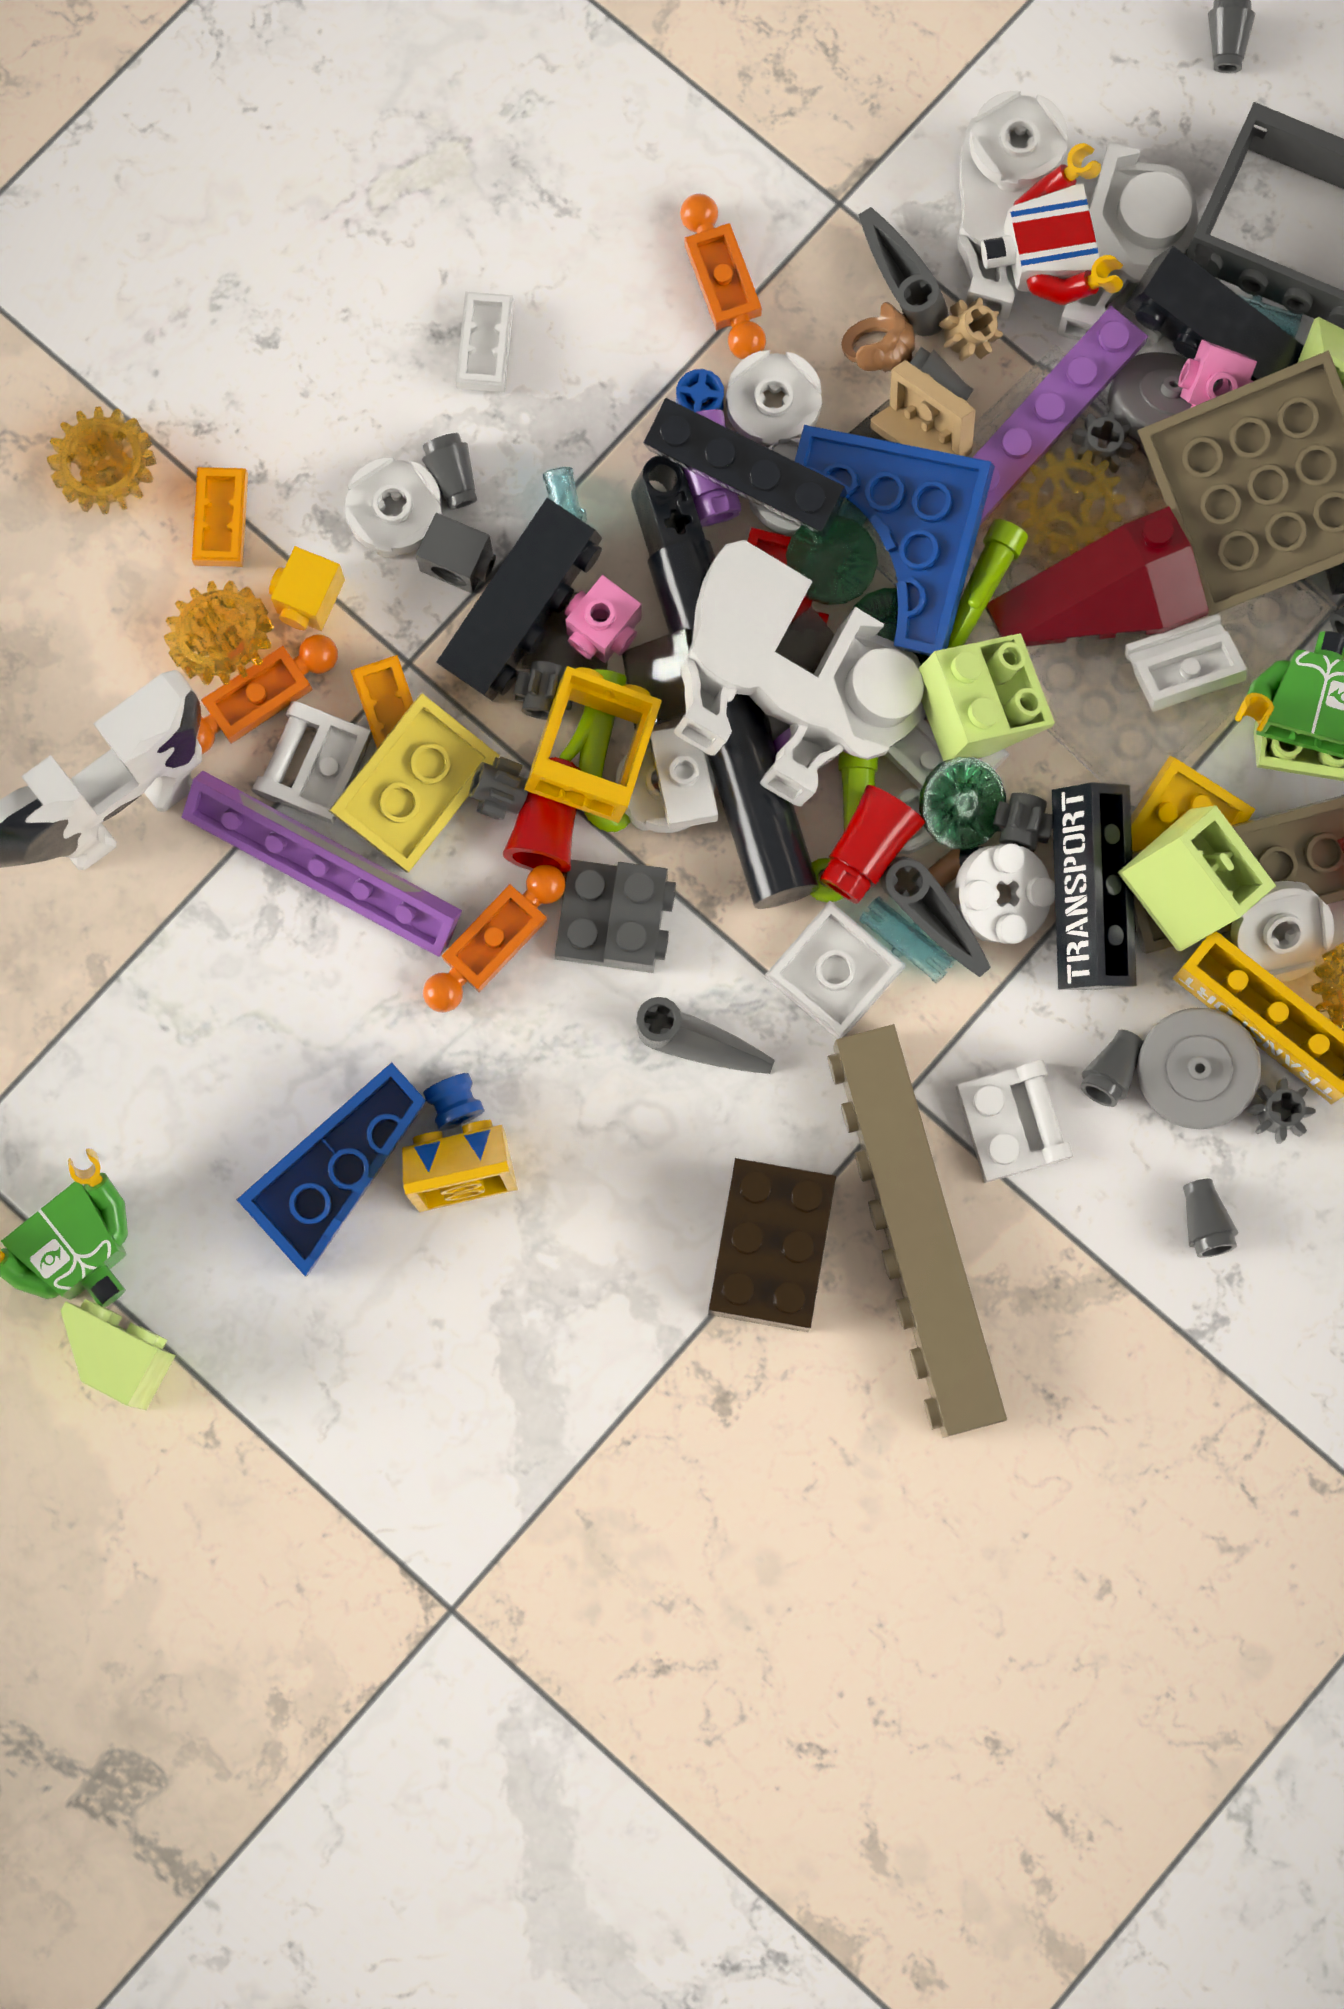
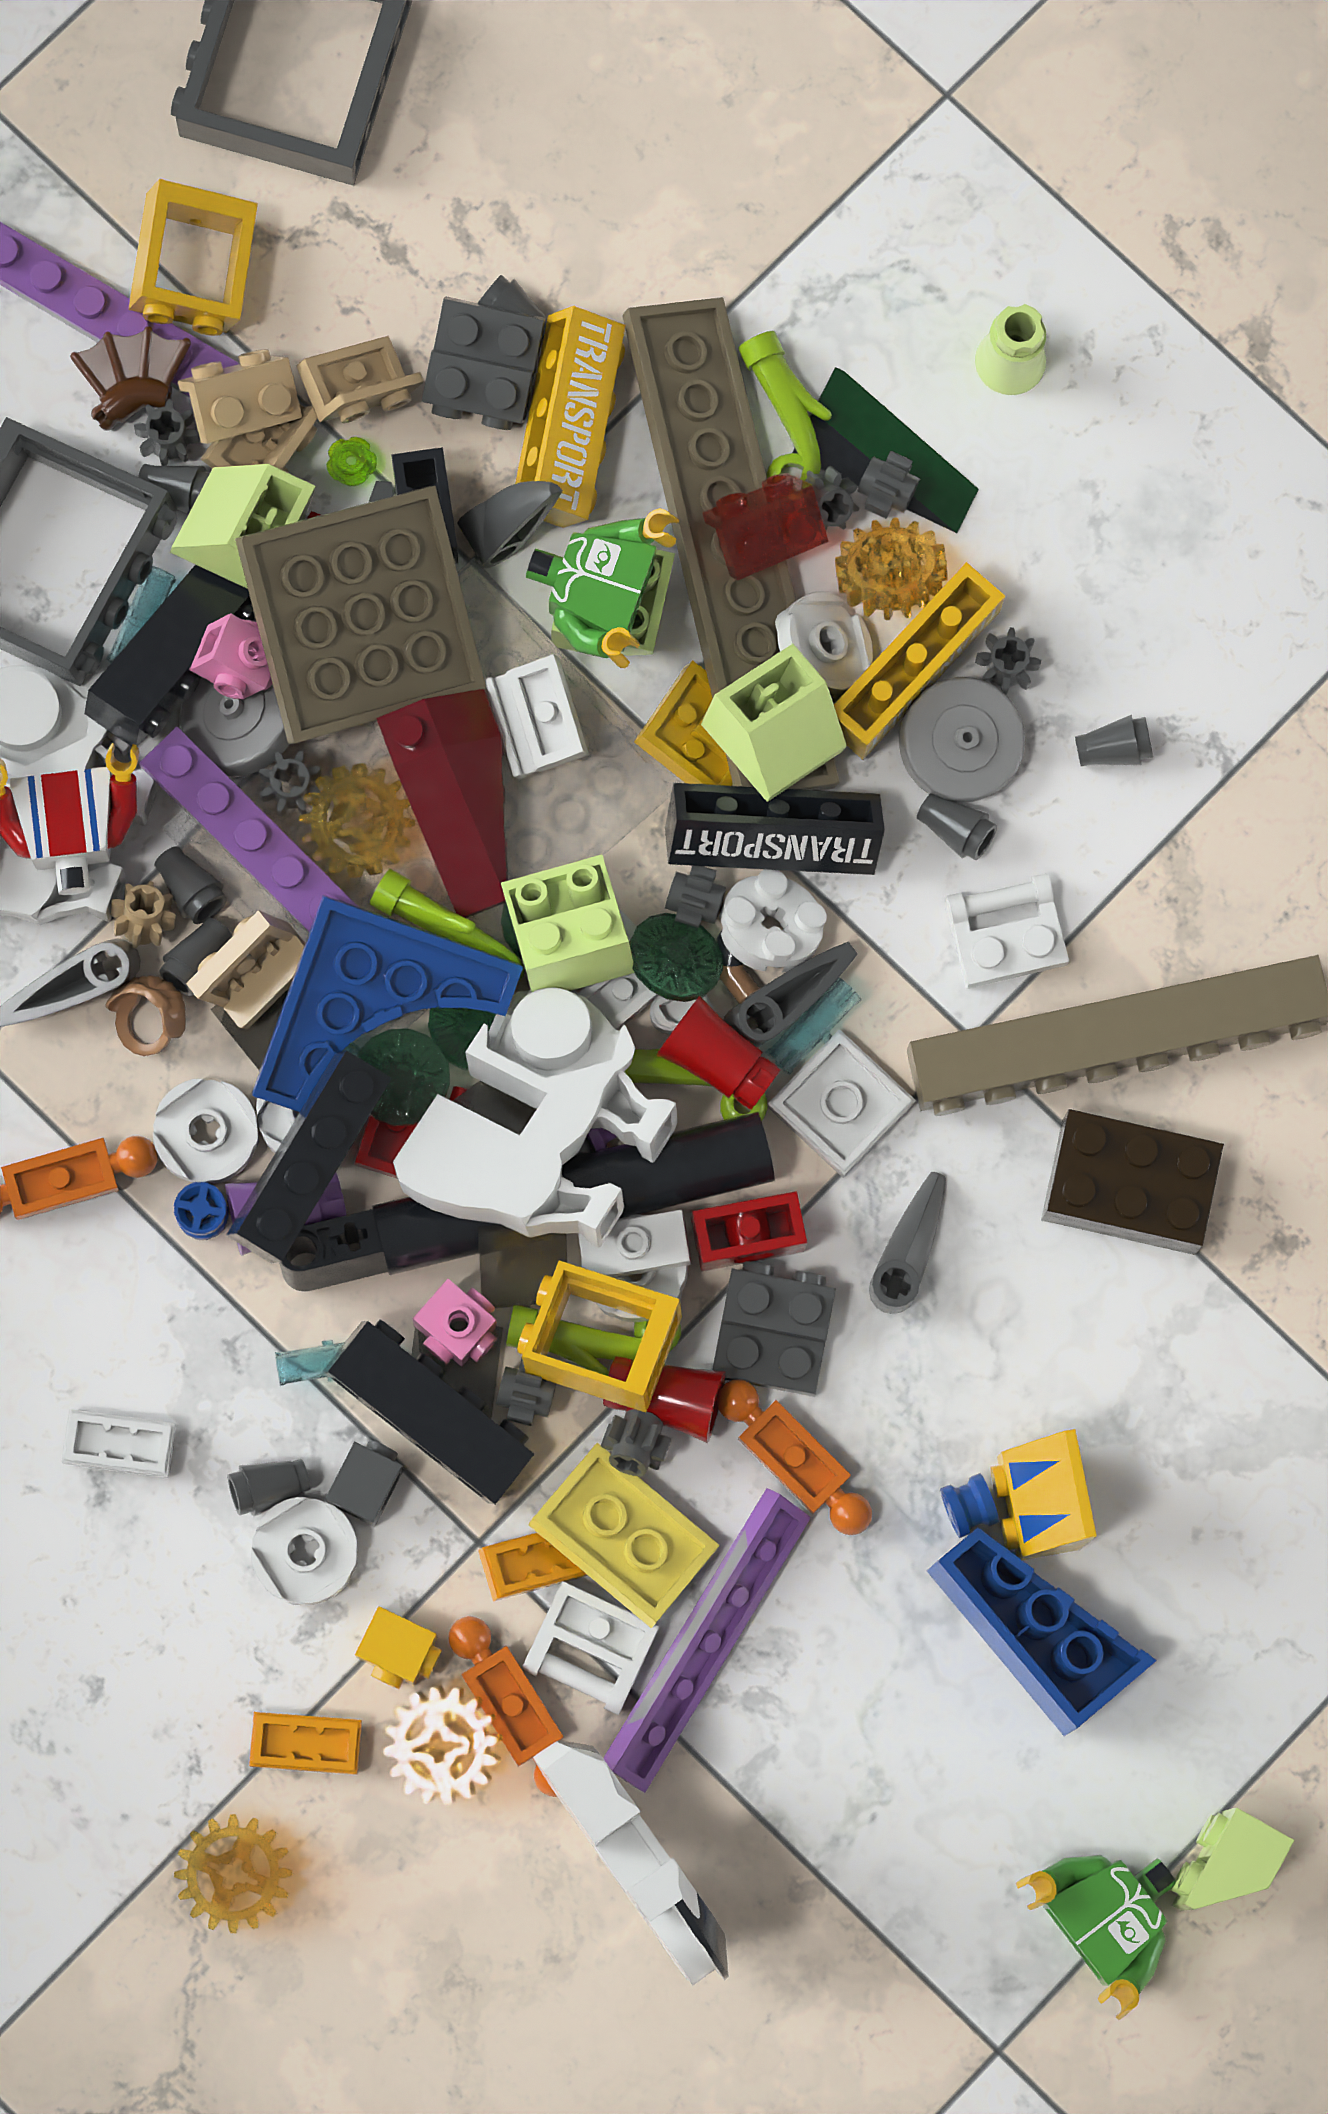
camera: 95 degrees left, 0 degrees up
none -> dark grey cone [154,846,227,924]
none -> red brick [691,1191,807,1272]

